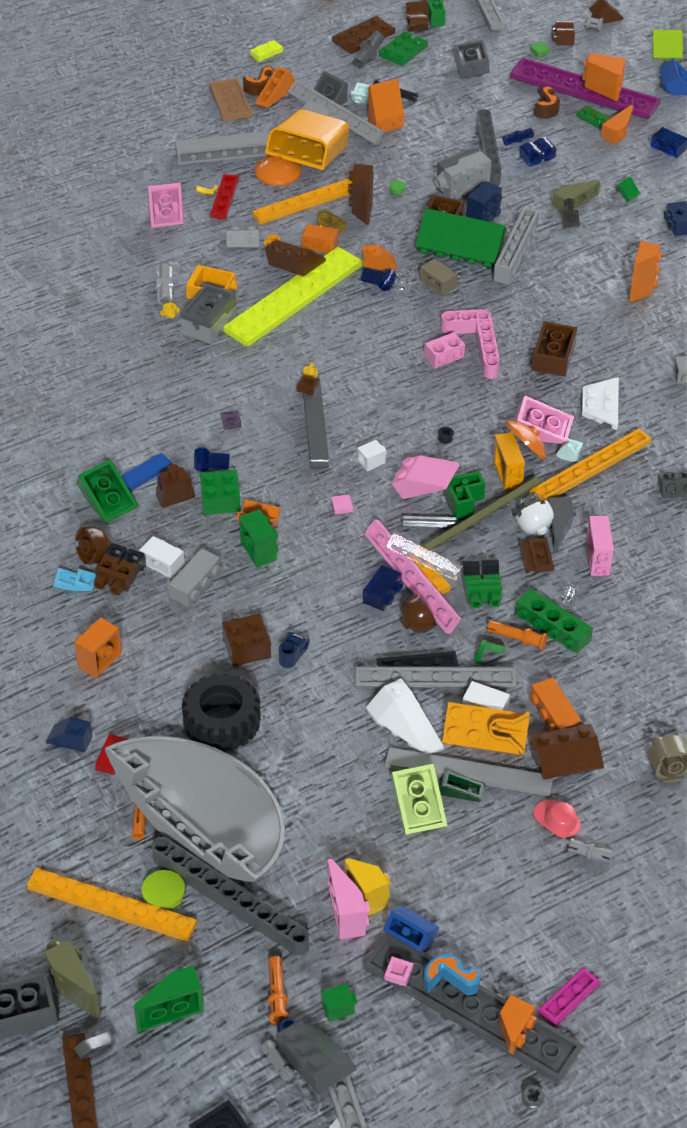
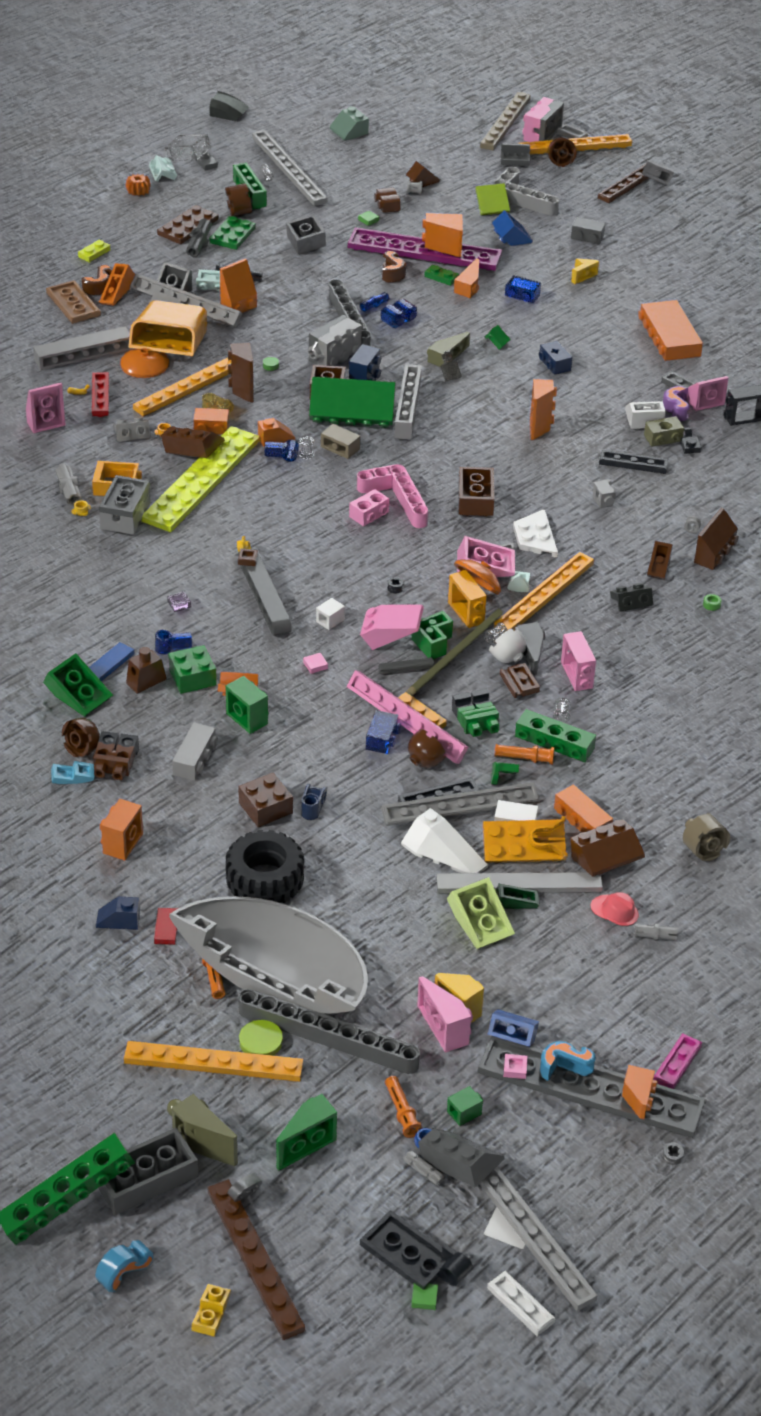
camera: 15 degrees left, 5 degrees down
white brick [139,536,185,578] -> none
clear tile [386,533,461,580] -> none

